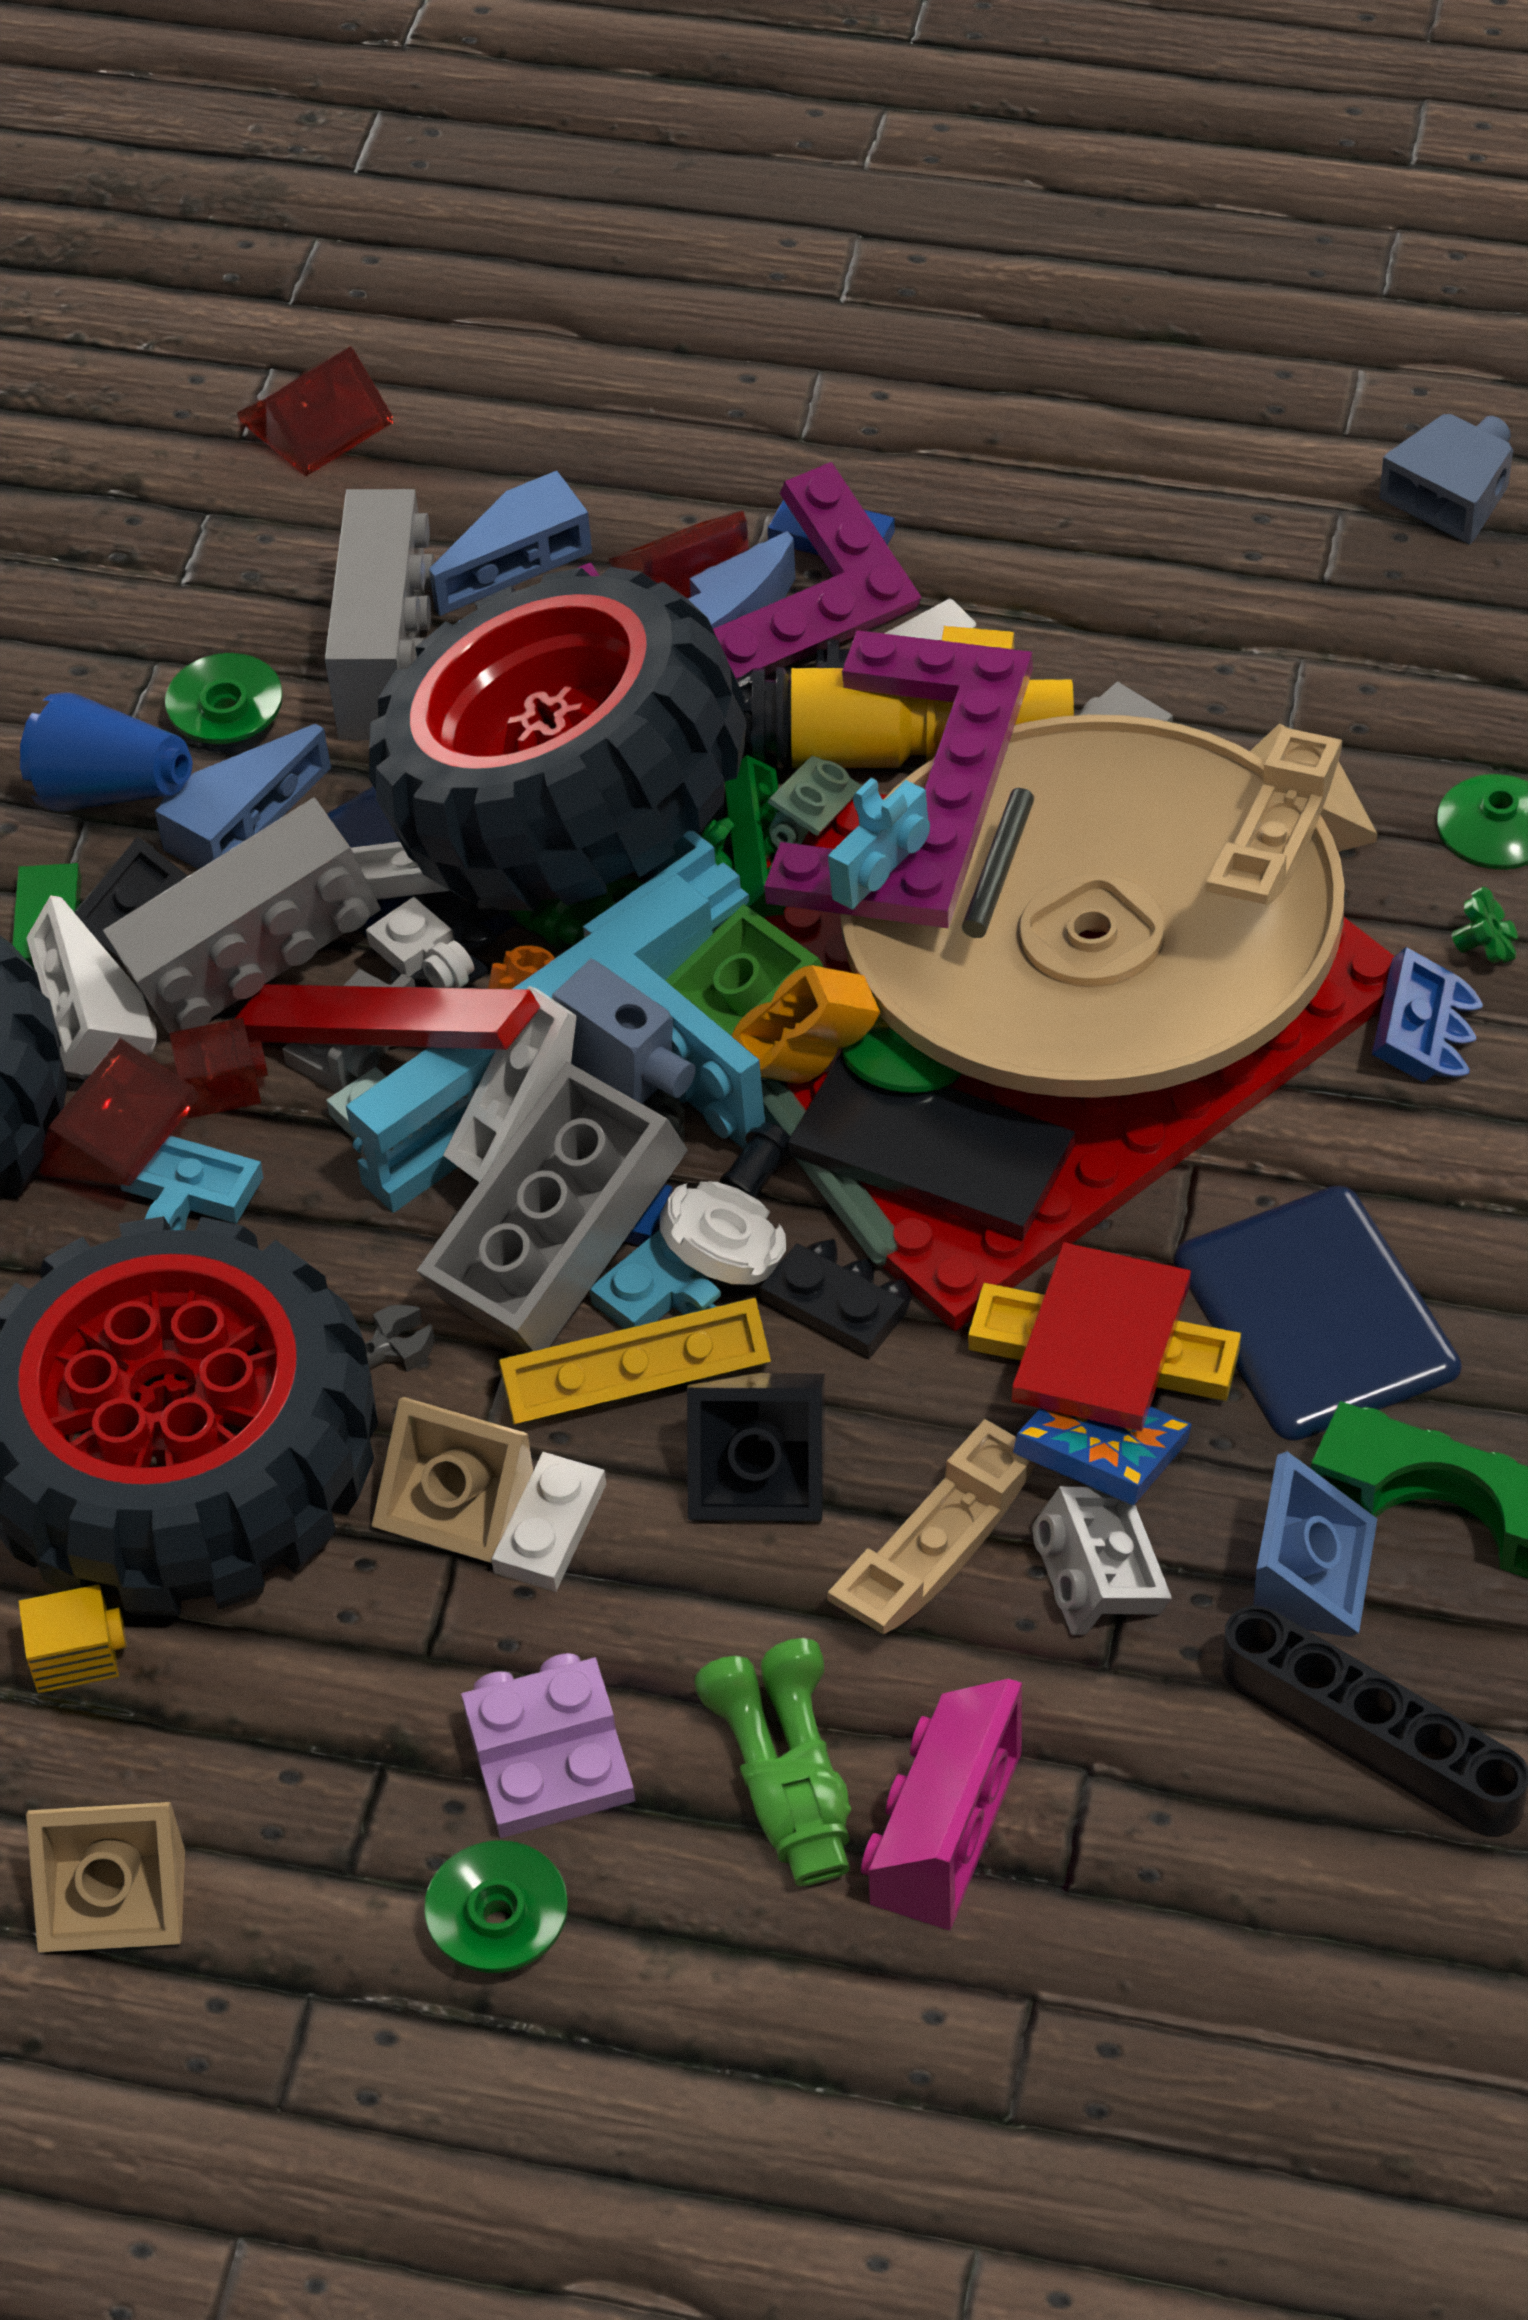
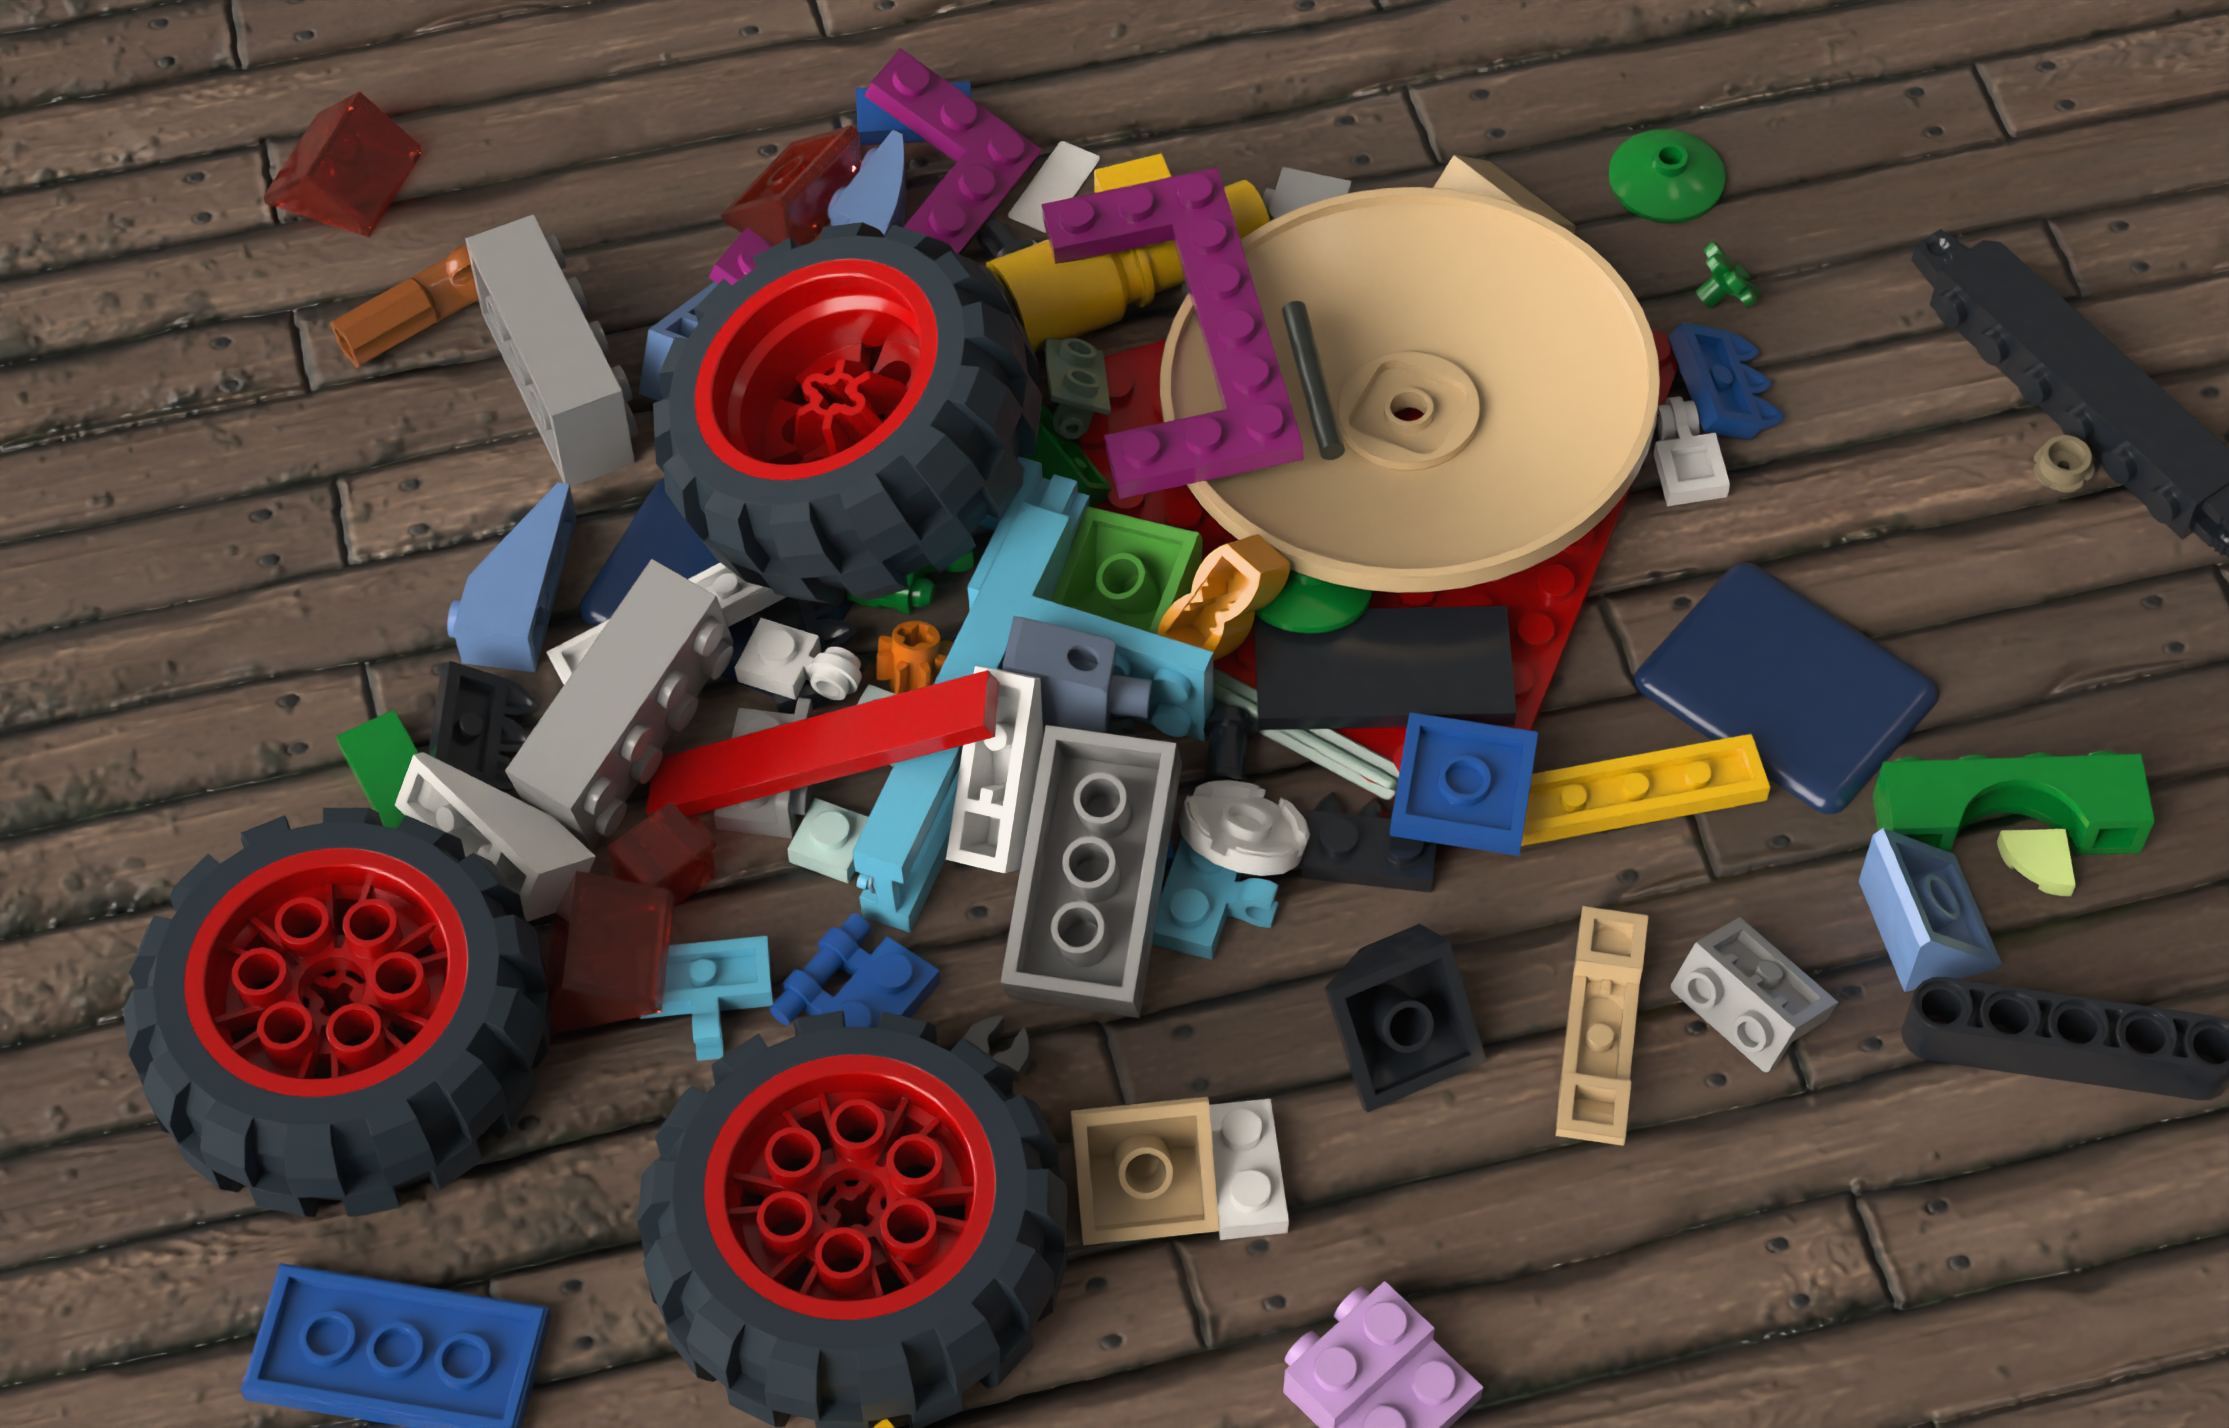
camera: 30 degrees left, 5 degrees up
blue cone [20,692,193,812] -> none
green dish [165,653,283,744] -> none
medium blue slope [429,471,592,616] -> none
yellow plate [498,1298,771,1424] -> none
bright green piece [694,1638,851,1886] -> none
medium azure plate [828,778,930,910] -> none
dark pink slope [861,1678,1022,1931] -> none
red tile [1011,1242,1191,1432] -> none
blue tile [1013,1406,1192,1505] -> none
tan slope [1206,727,1342,905] -> none
none -> dark orange piece [330,244,479,368]
none -> blue plate [769,913,940,1028]
none -> blue plate [1389,712,1538,856]
none -> white plate [1653,396,1730,506]
none -> yellowish green tile [1997,829,2076,896]

